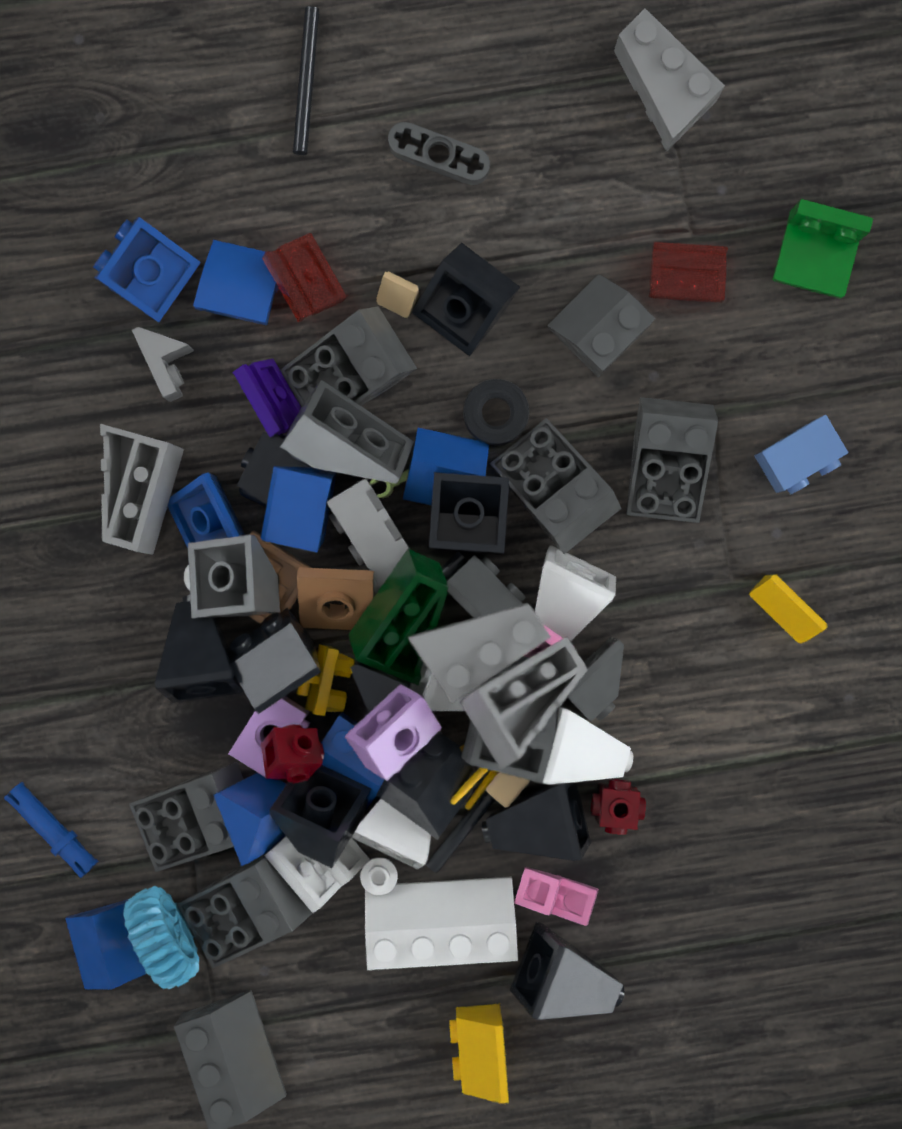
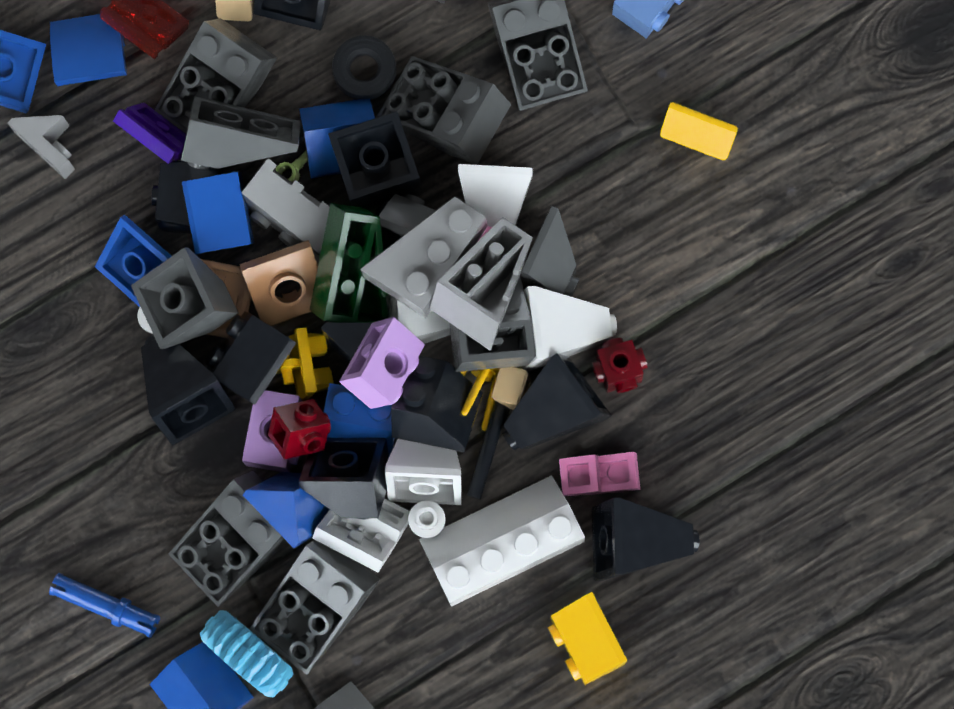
camera: 15 degrees left, 10 degrees down
light grey wedge [100,424,184,555] -> none

